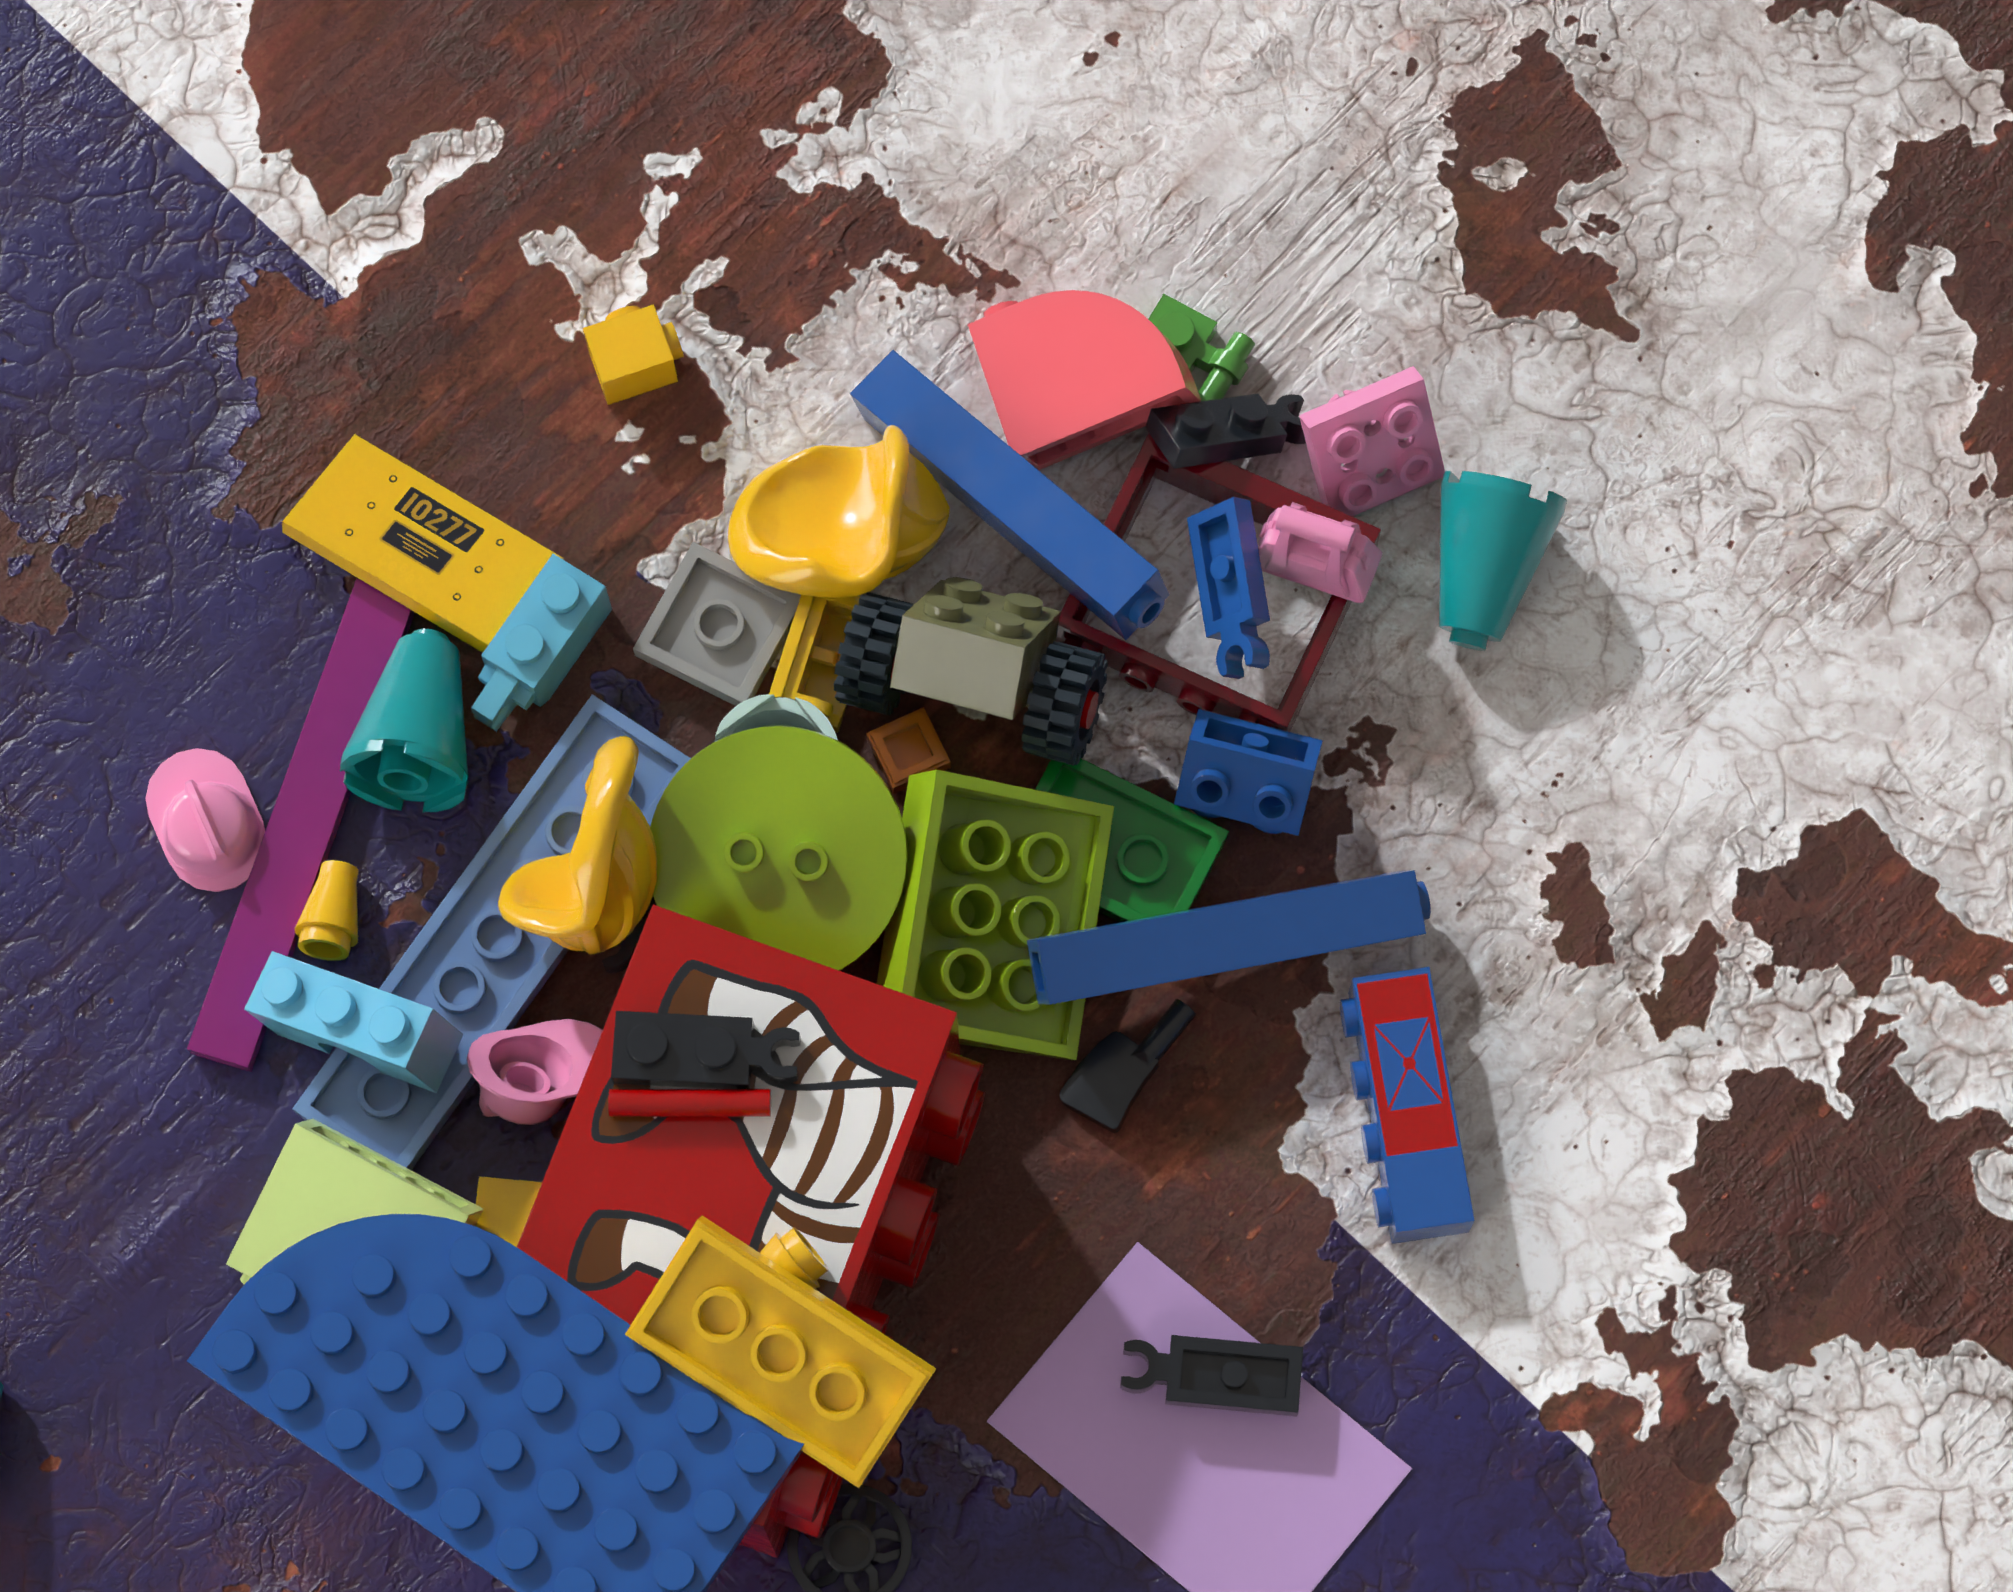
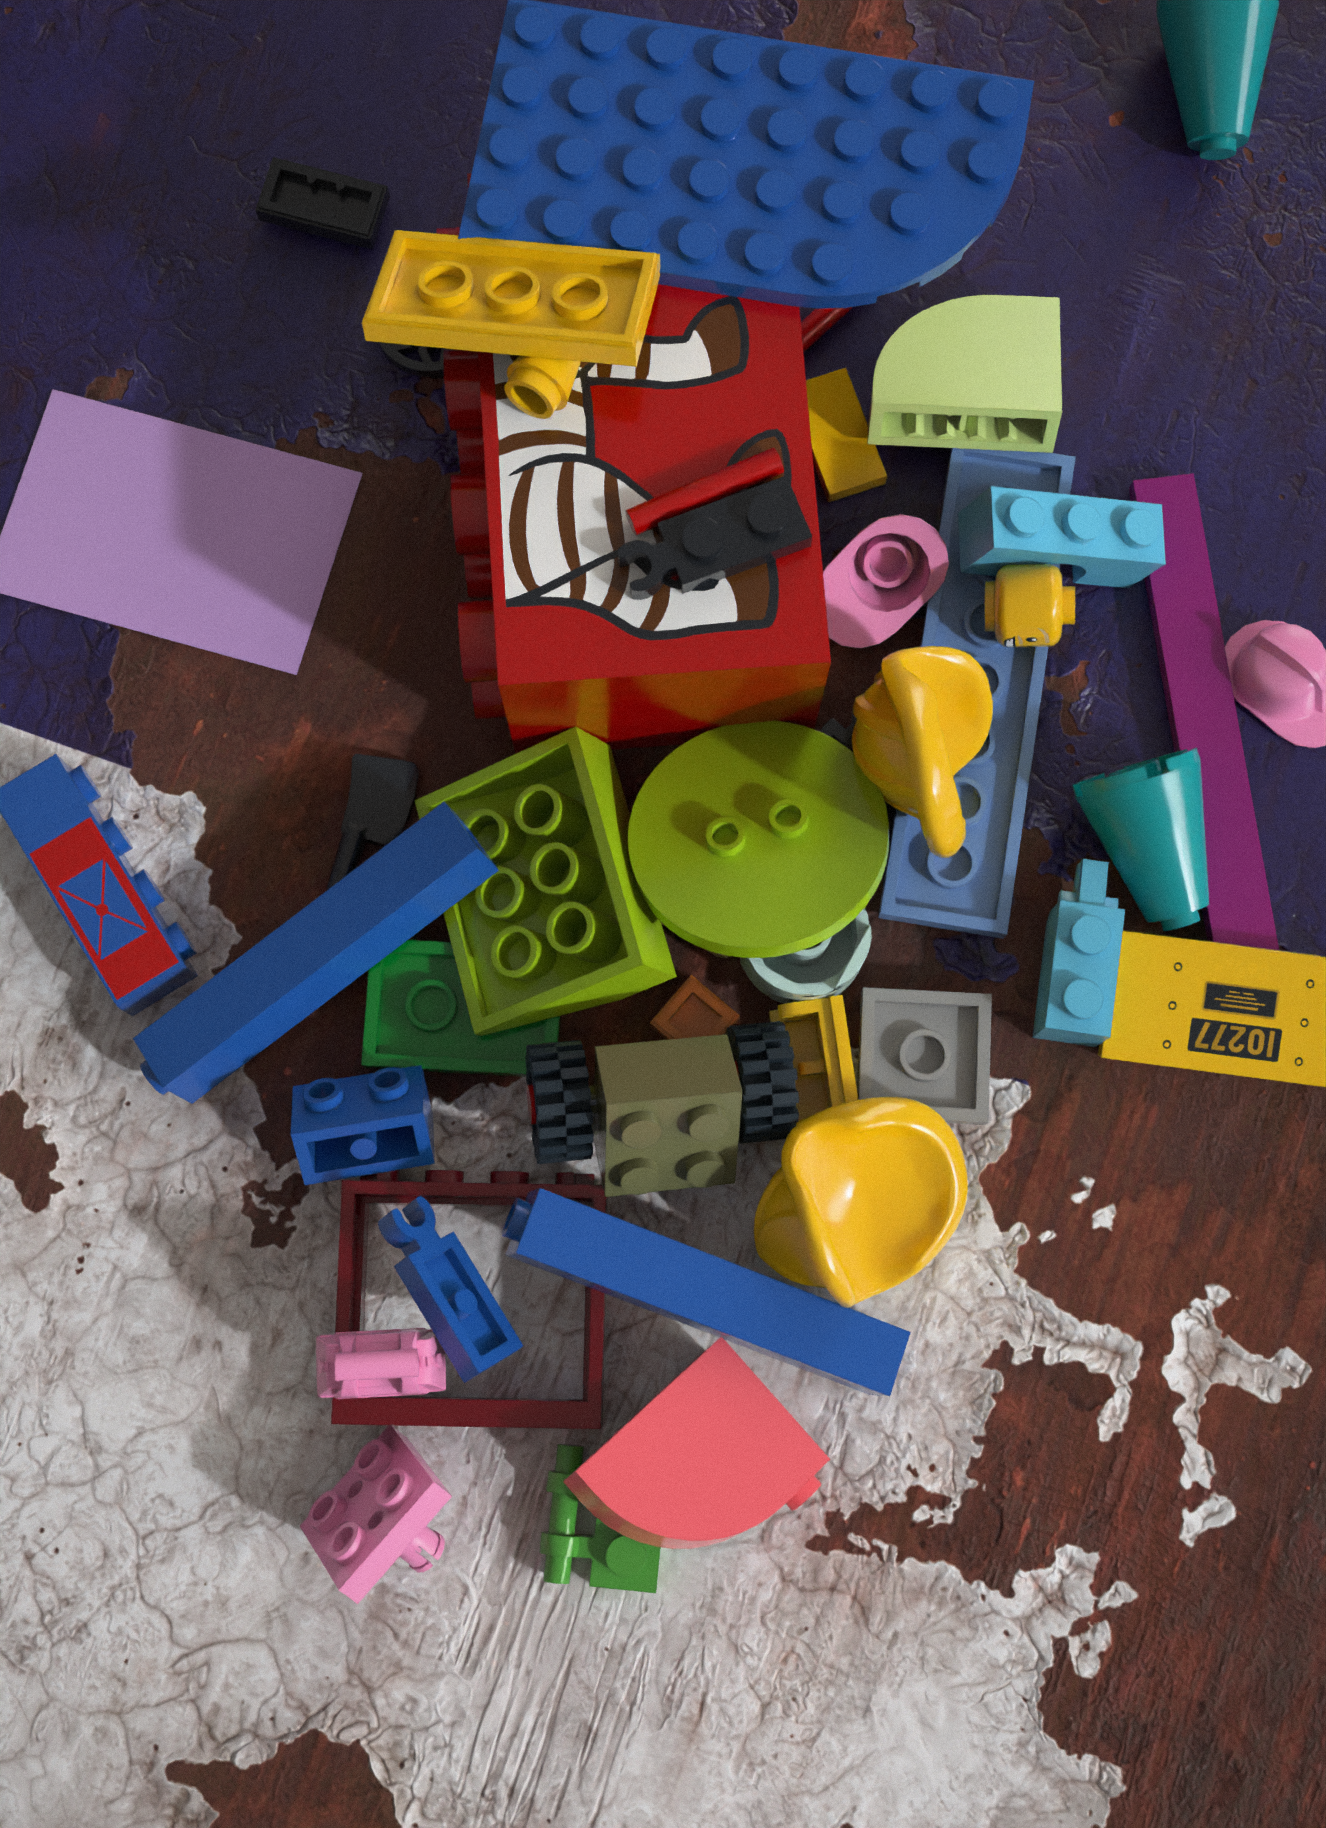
camera: 155 degrees right, 5 degrees up
yellow cone [294,860,359,961] -> none
yellow brick [583,304,684,405] -> none
black plate [1120,1335,1303,1417] -> none
black plate [1145,393,1306,469] -> none
teal cone [1439,471,1567,651] -> none
none -> yellow head [985,564,1075,647]

